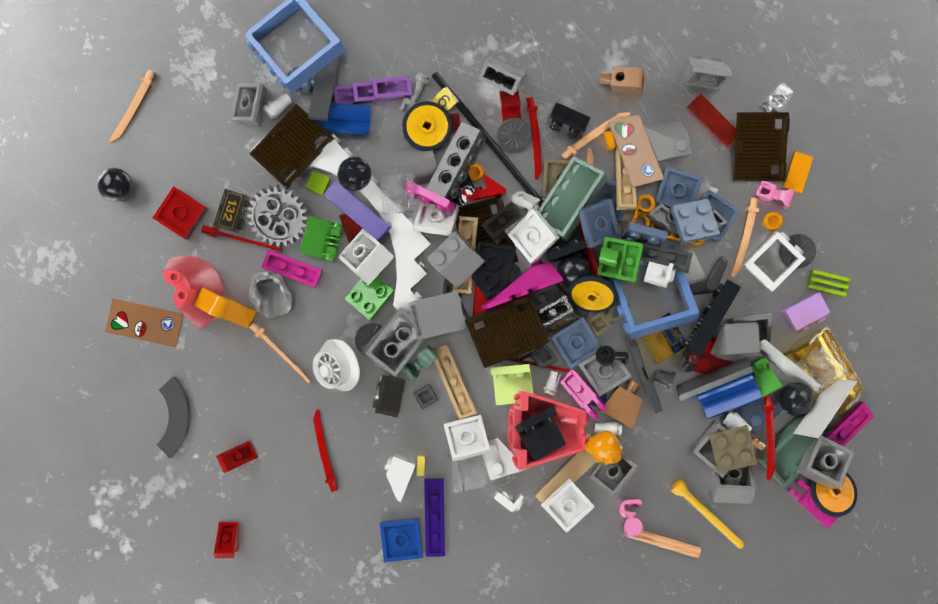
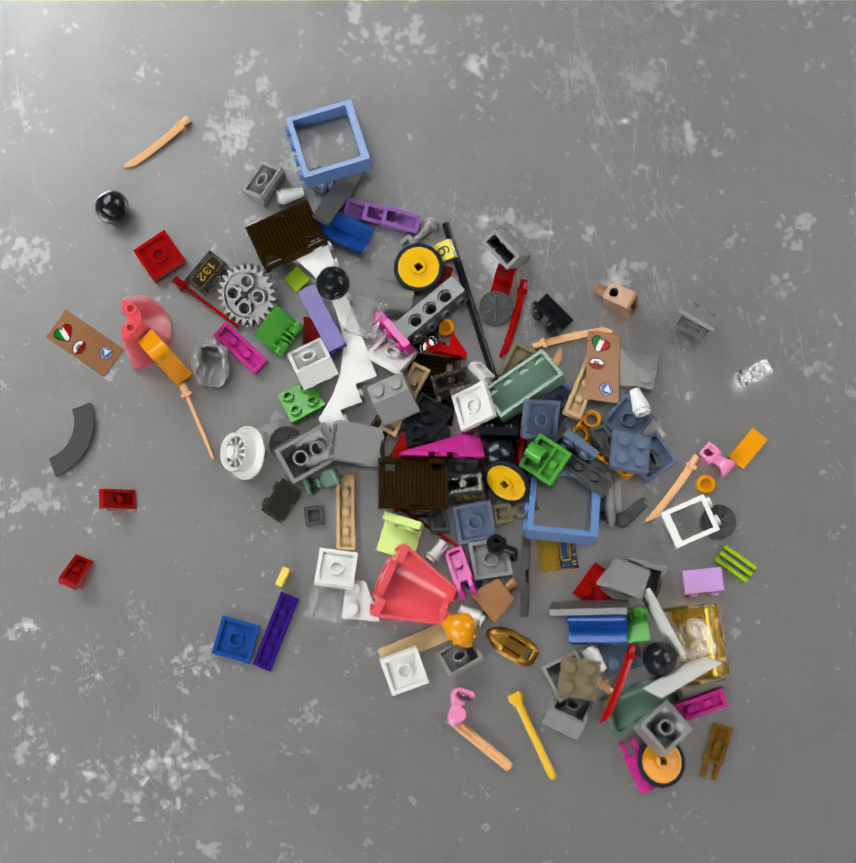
camera: 30 degrees right, 5 degrees down
red sword [313,410,338,492] -> none
white slope [385,454,417,502] -> none
white bracket [493,490,524,512] -> none
black bracket [515,406,566,461] -> none
light orange tile [603,130,616,151] -> none
white bracket [644,261,675,288] -> none
dark grey piece [654,369,676,391] -> none
black hinge [680,279,741,372] -> none
clear red tile [686,94,736,148] -> none
dark brown window [733,112,790,181] -> none
none -> pearl gold piece [487,627,539,666]
none -> light grey piece [603,471,616,527]
none -> white cone [629,388,651,418]
none -> pearl gold hinge [699,722,733,781]

